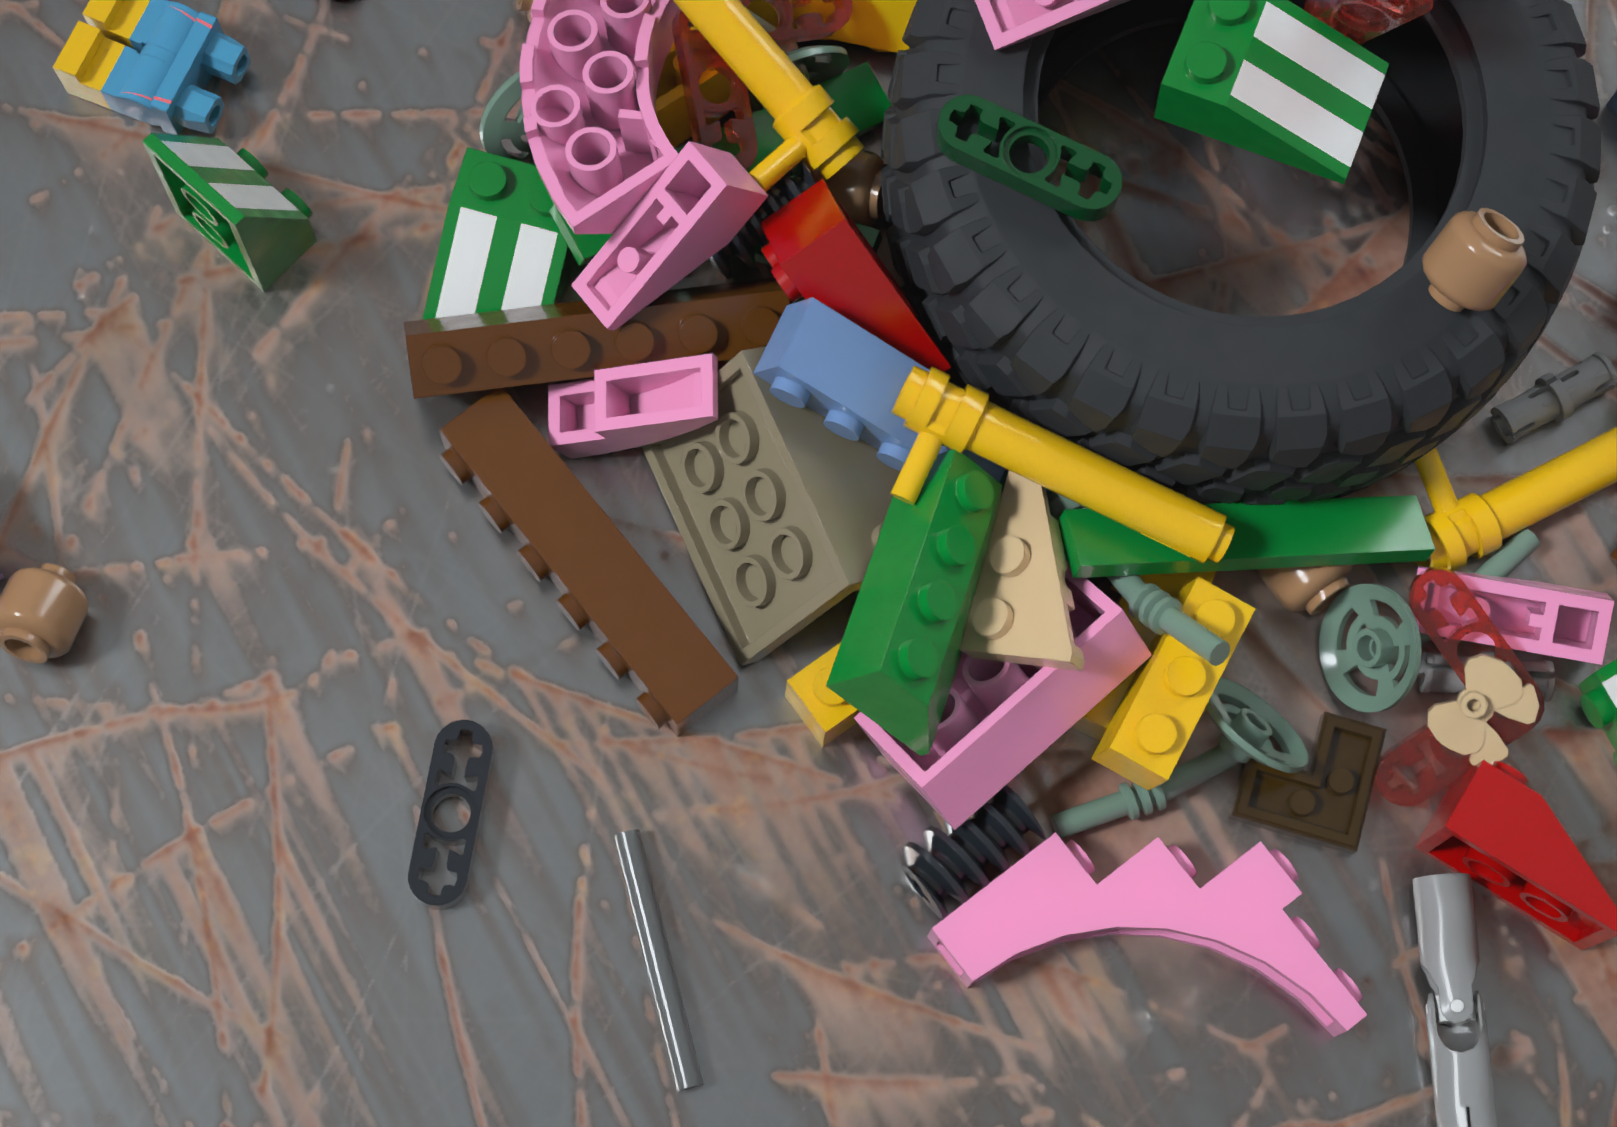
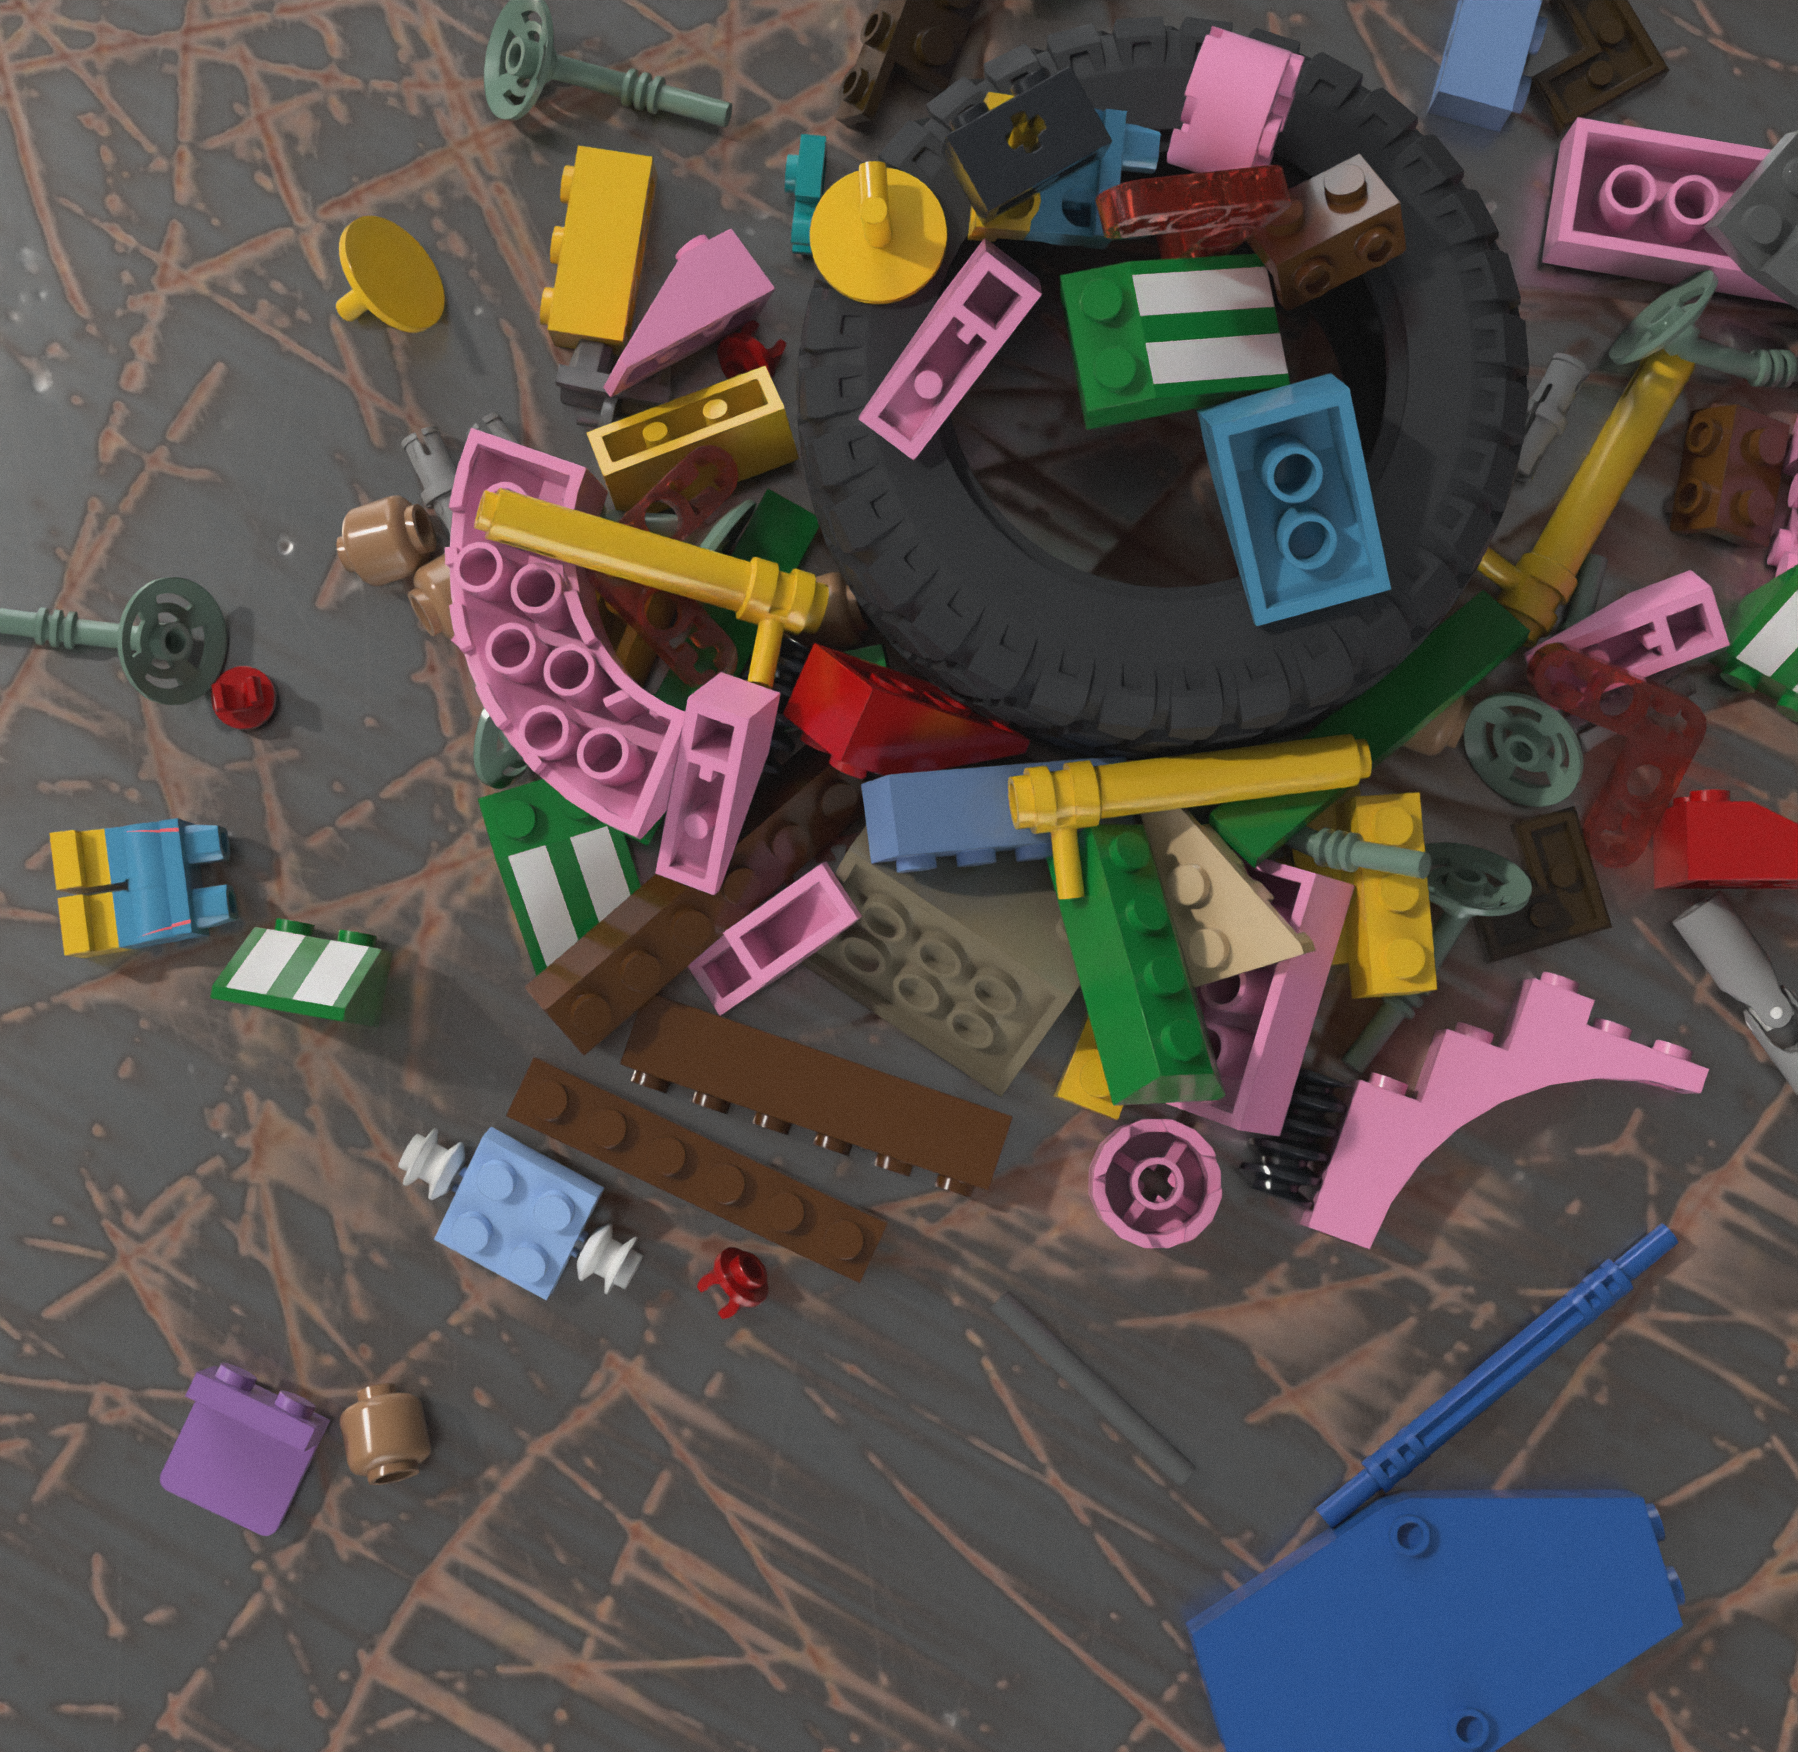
camera: 25 degrees left, 10 degrees up
black beam [408,720,495,910] -> none
dark green beam [936,94,1122,222] -> none
medium nougat head [1422,208,1527,312] -> none
tan piece [1427,653,1539,765] -> none
none -> light blue plate [398,1127,643,1301]
none -> reddish brown brick [506,1057,888,1283]
none -> red plate [697,1247,769,1319]
none -> bright pink brick [1088,1119,1222,1248]
none -> dark azure slope [1197,373,1391,626]
none -> reddish brown bracket [1238,154,1406,311]

